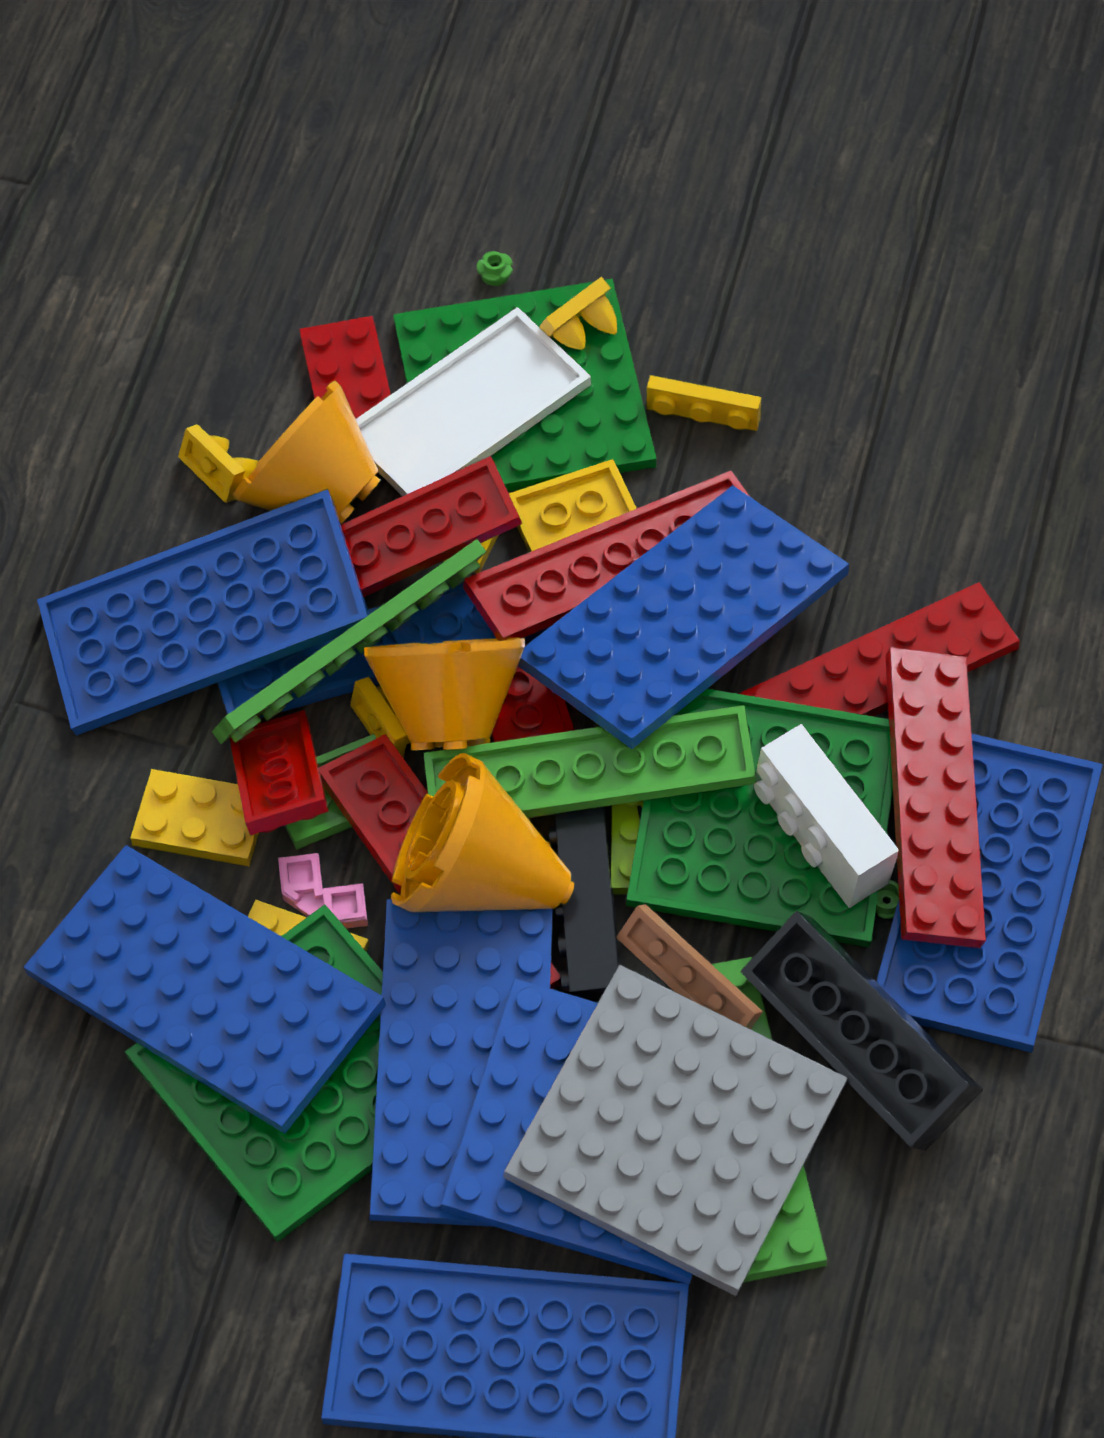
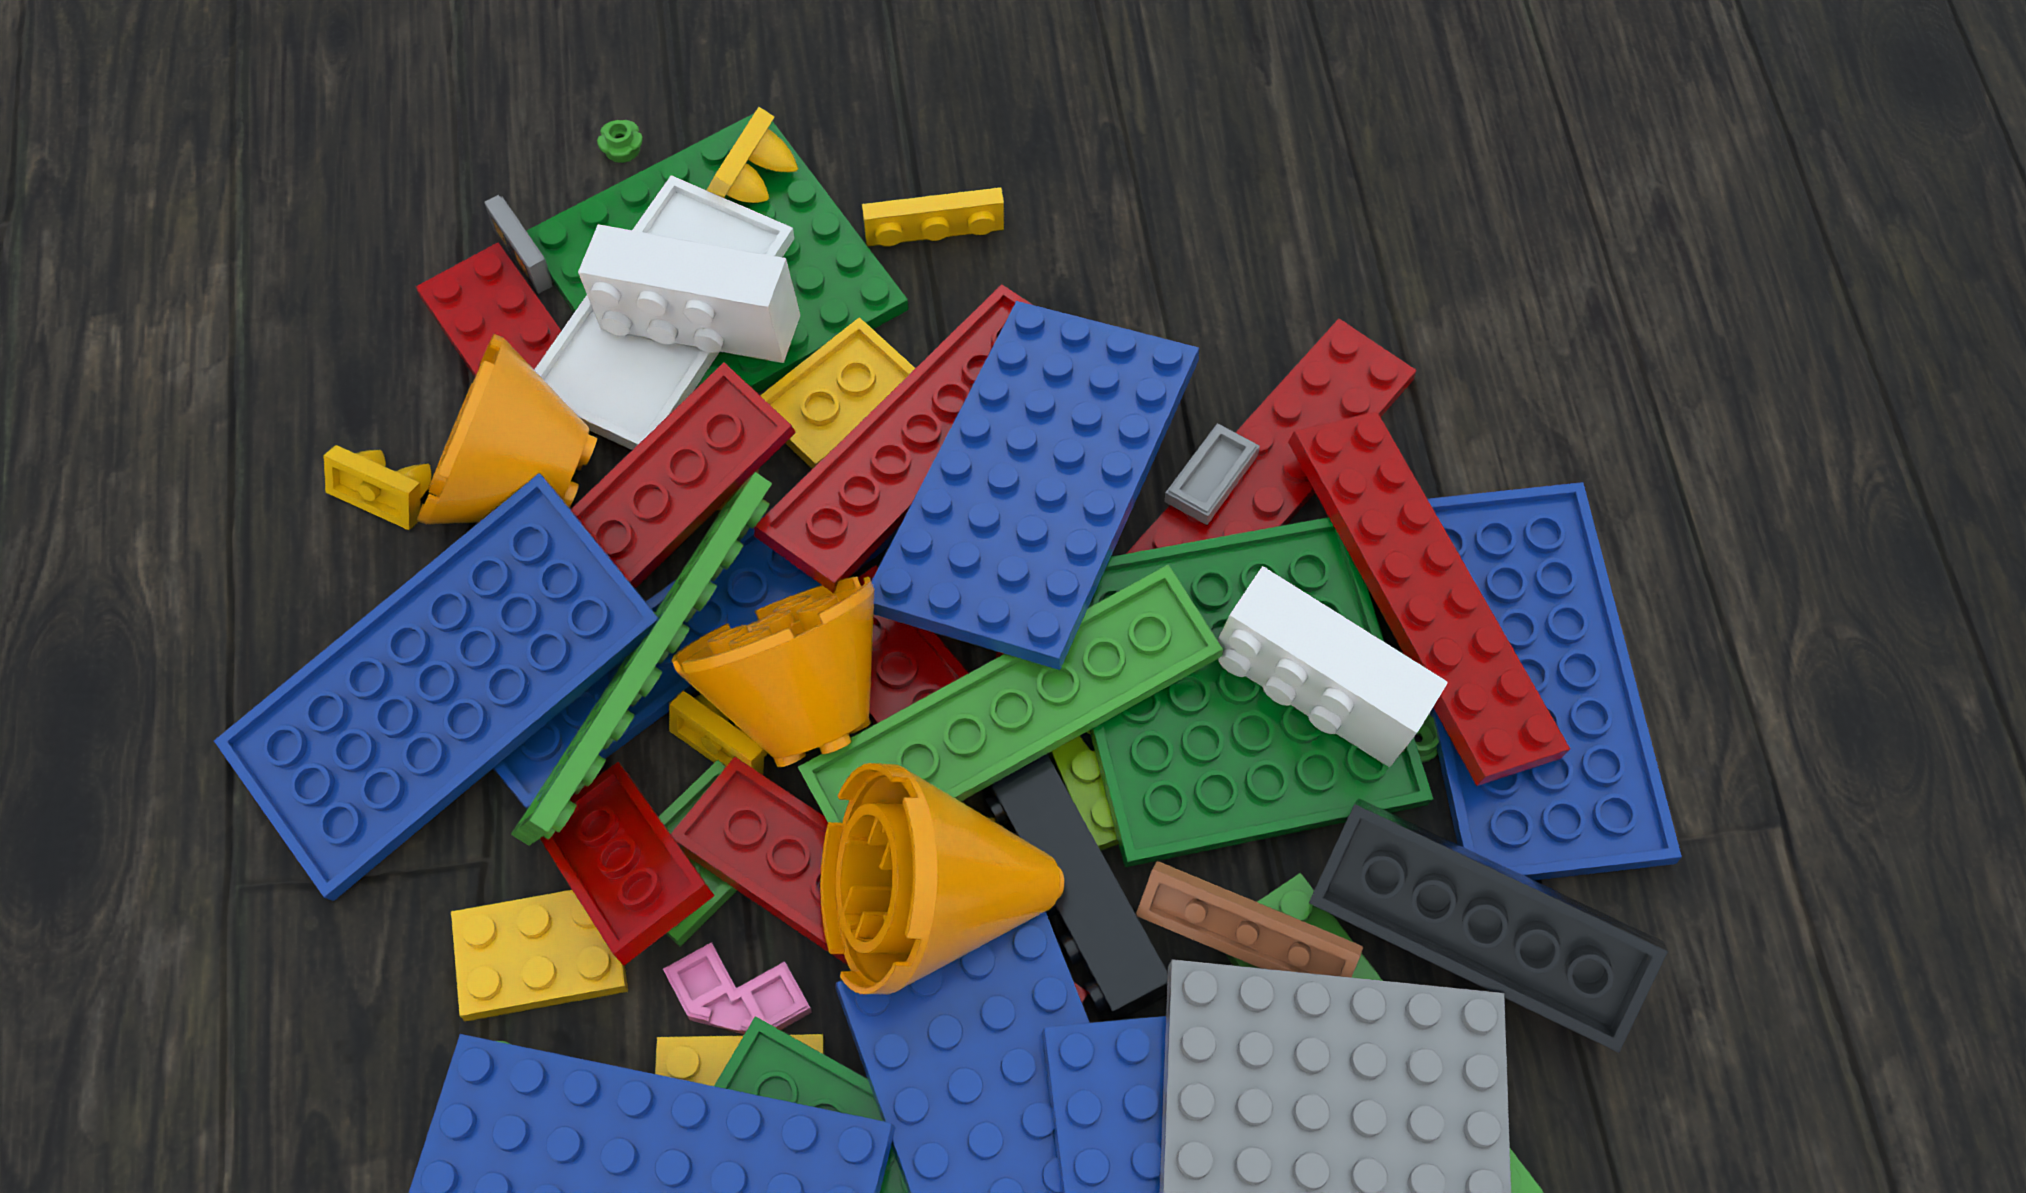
camera: 25 degrees left, 5 degrees up
none -> light grey tile [484,195,553,294]
none -> white brick [578,224,801,363]
none -> light grey tile [1165,423,1260,525]

